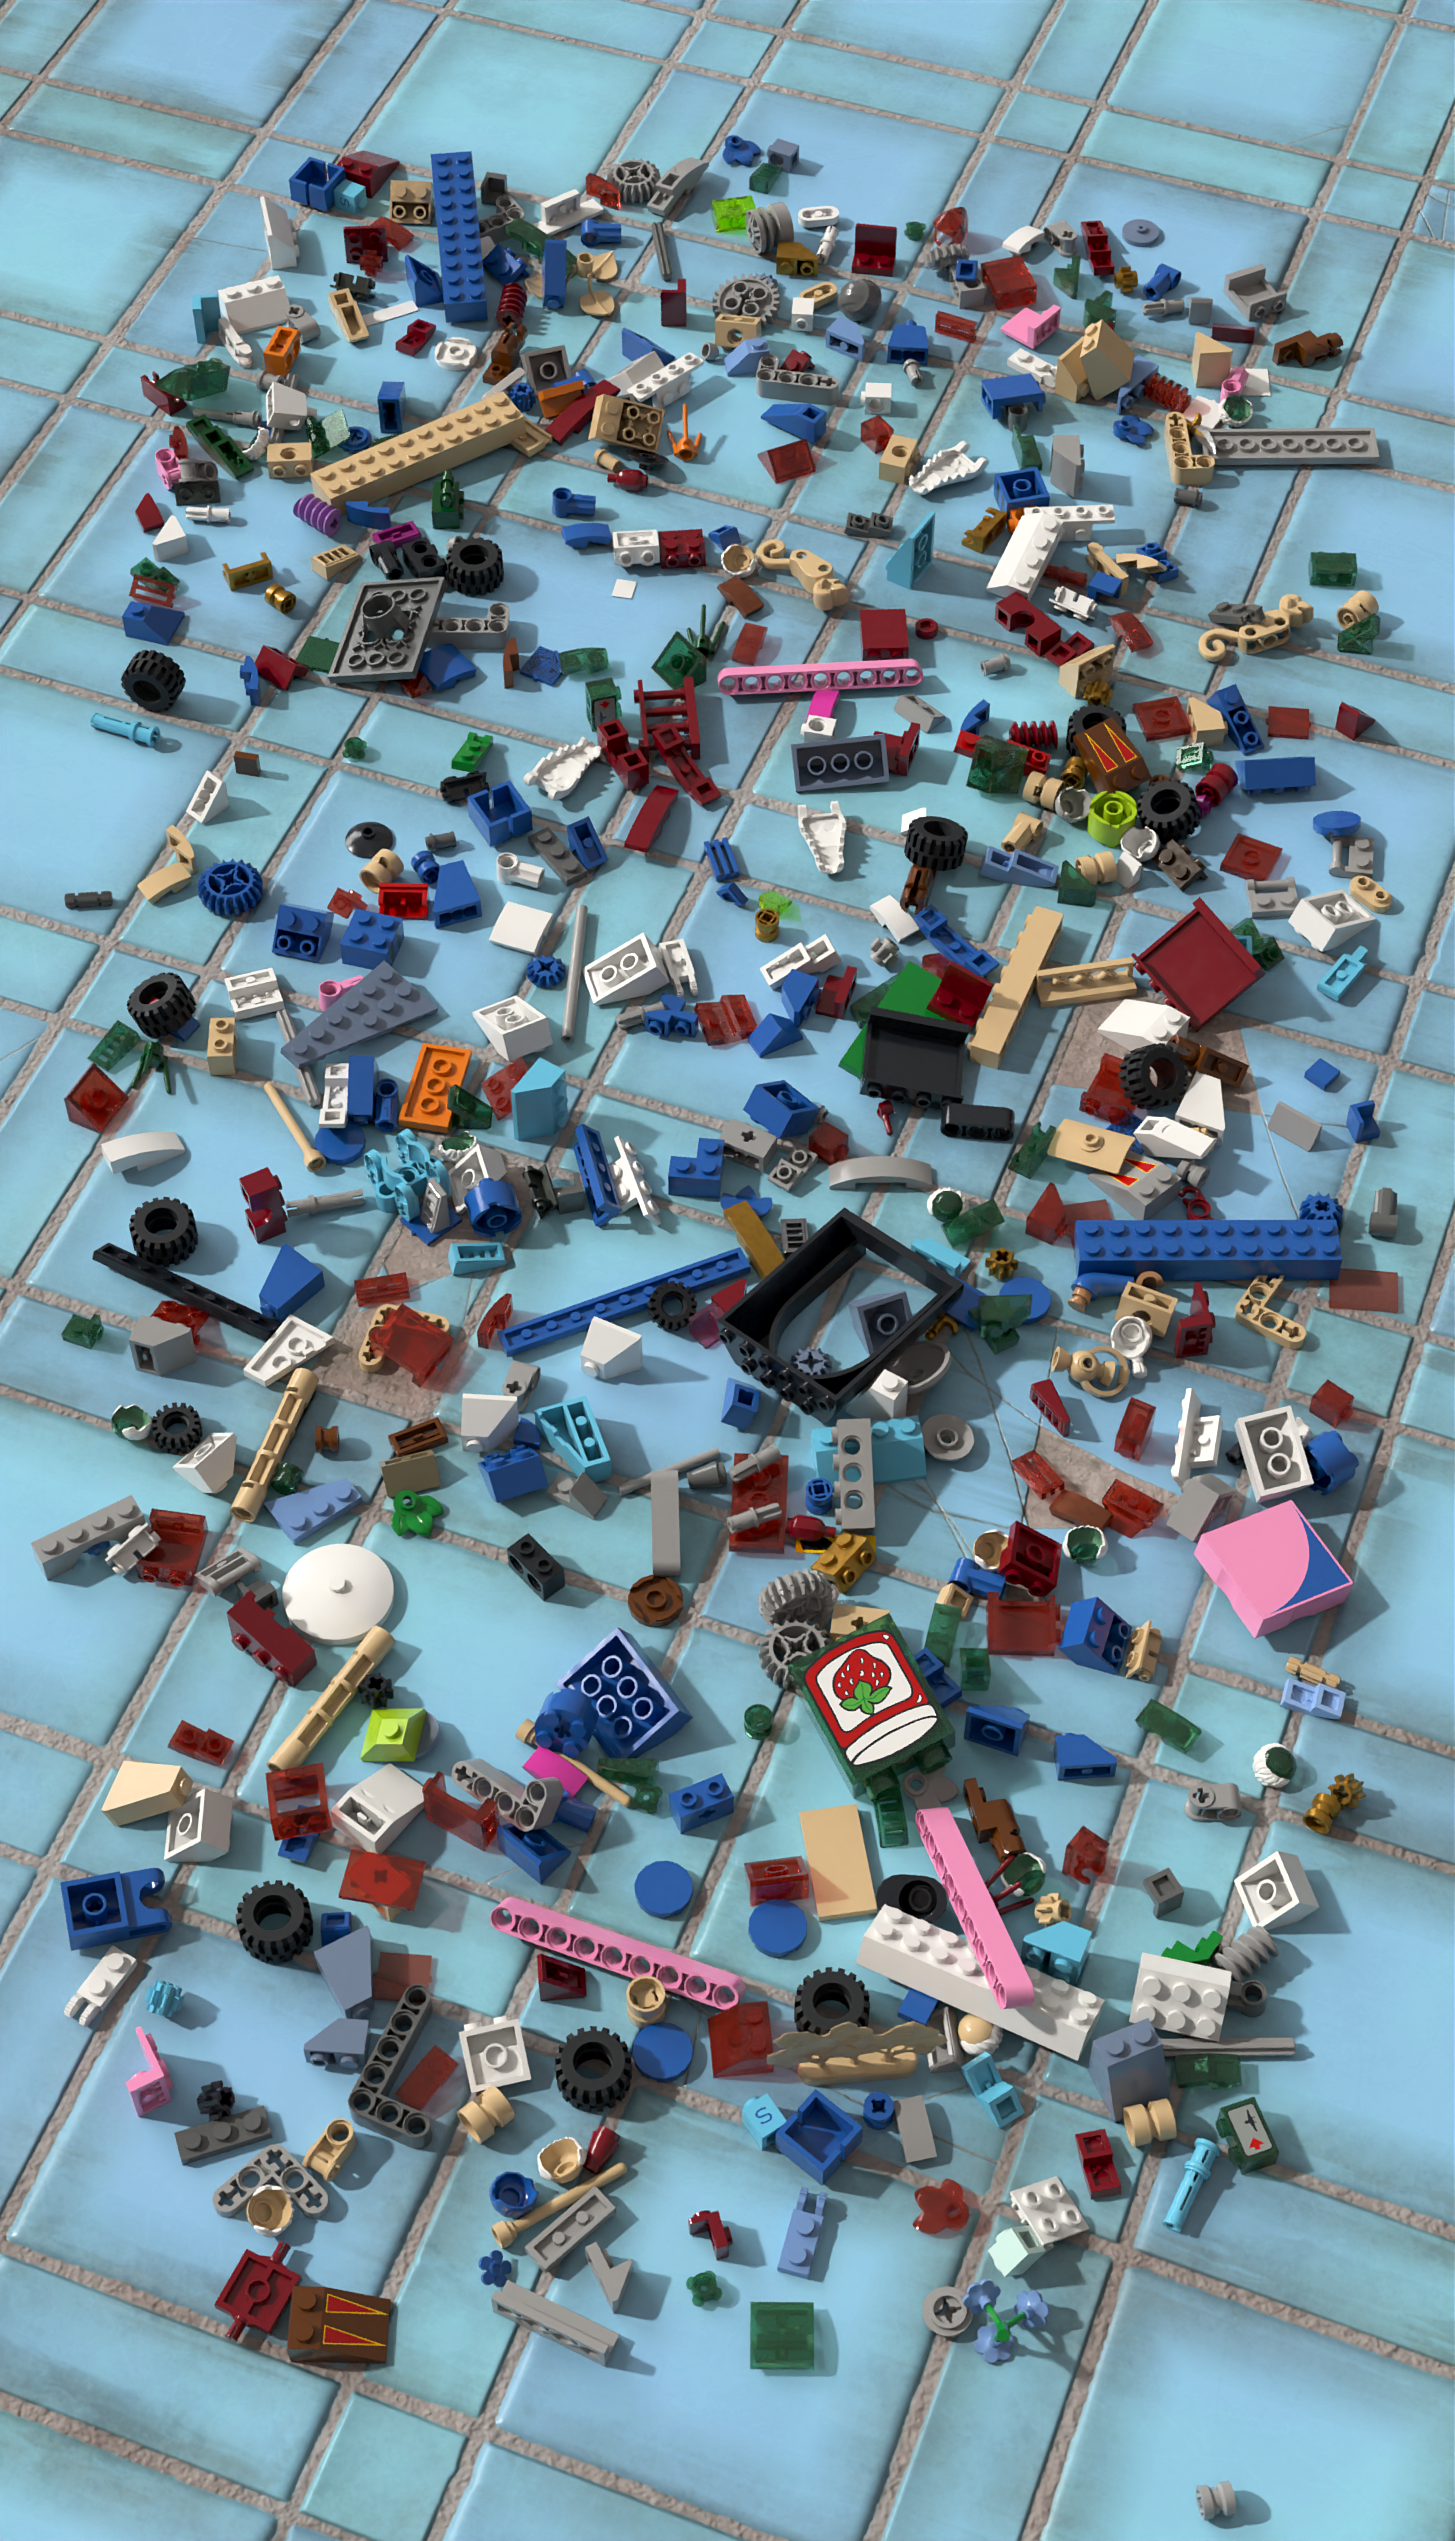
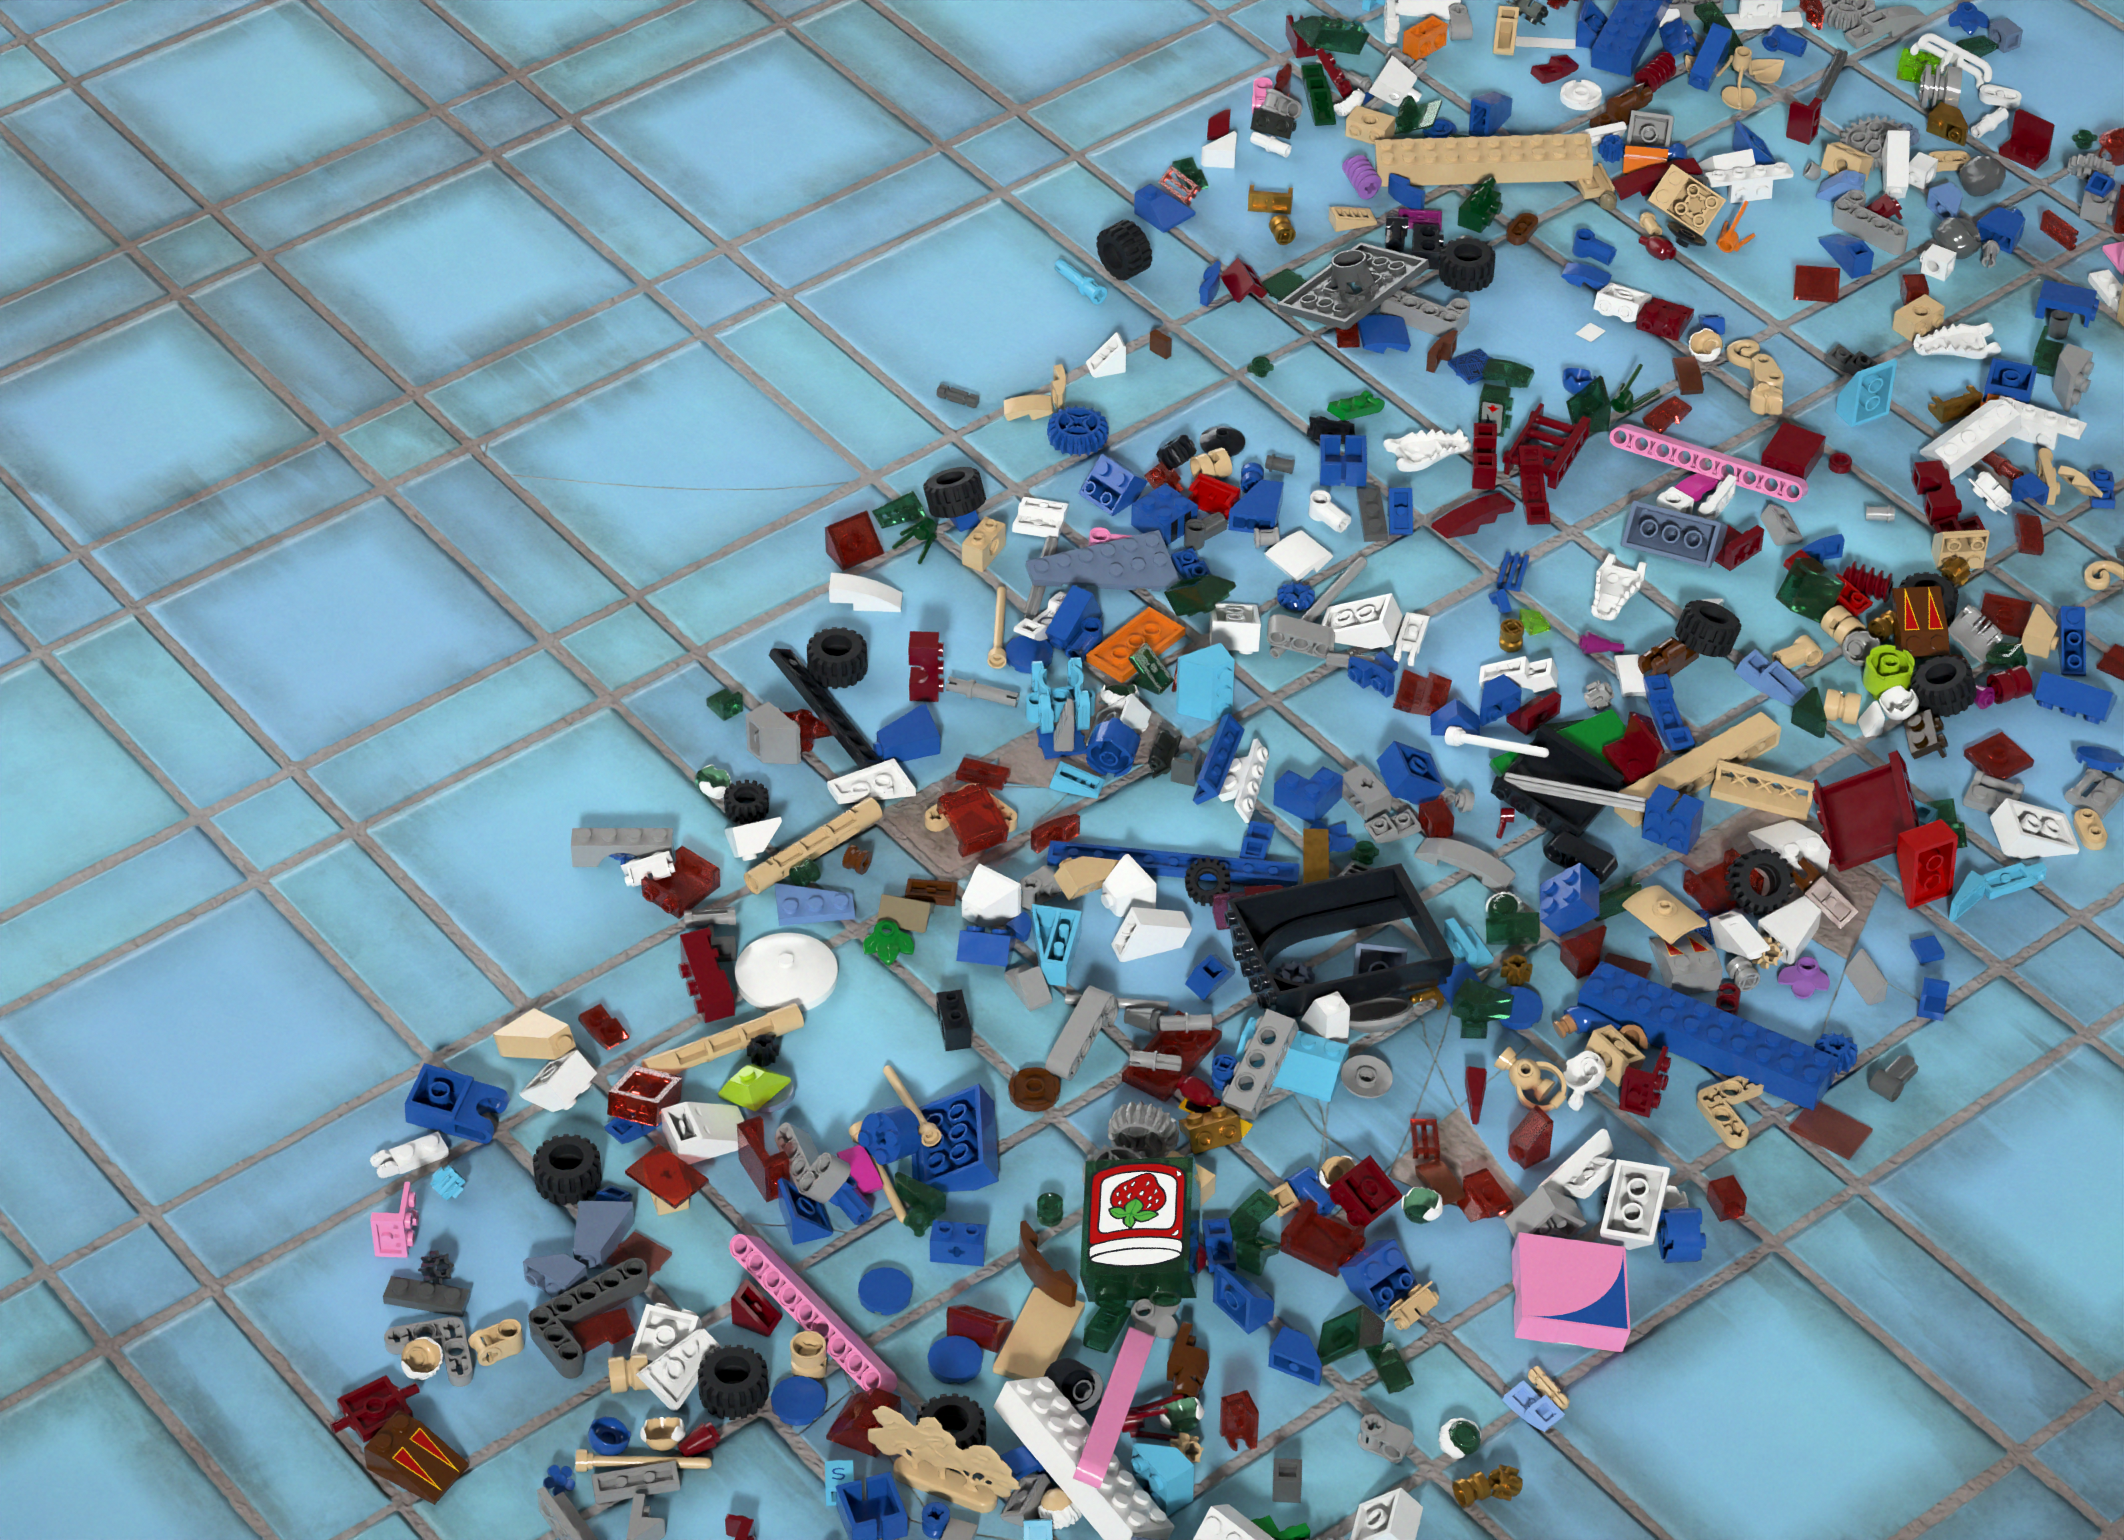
camera: 30 degrees right, 10 degrees down
none -> white wing [636,1329,721,1411]
none -> tan piece [883,1065,941,1147]
none -> reddish brown slope [1018,1220,1077,1308]
none -> tan slope [1054,856,1120,901]
none -> white slope [1111,907,1192,962]
none -> black gear [1156,435,1197,470]
none -> clear green slope [1164,574,1236,617]
none -> blue slope [1171,548,1214,588]
none -> dark grey piece [1184,512,1228,550]
none -> blue slope [1239,821,1275,861]
none -> light grey bush [1254,526,1279,548]
none -> light grey beam [1267,614,1335,658]
none -> dark red hinge [1316,48,1354,99]
none -> clear green slope [1317,1304,1385,1367]
none -> clear green plate [1350,841,1379,865]
none -> white piece [1445,726,1549,758]
none -> light grey plate [1455,788,1475,813]
none -> light grey axle [1504,772,1649,812]
none -> reddish brown plate [1506,213,1538,246]
none -> blue brick [1540,863,1599,937]
none -> blue hair [1562,368,1597,396]
none -> magenta cone [1579,631,1624,654]
none -> dark tan hinge [1599,191,1617,210]
none -> blue piece [1642,784,1704,855]
none -> white hinge [1698,474,1737,521]
none -> medium lavender plate [1778,957,1830,999]
none -> white slope [1881,130,1910,199]
none -> red slope [1897,819,1958,909]
none -> white piece [1910,33,1993,90]
none -> dark grey piece [1934,217,1981,259]
none -> light grey hinge [1948,604,2004,664]
none -> medium azure slope [1949,871,1986,922]

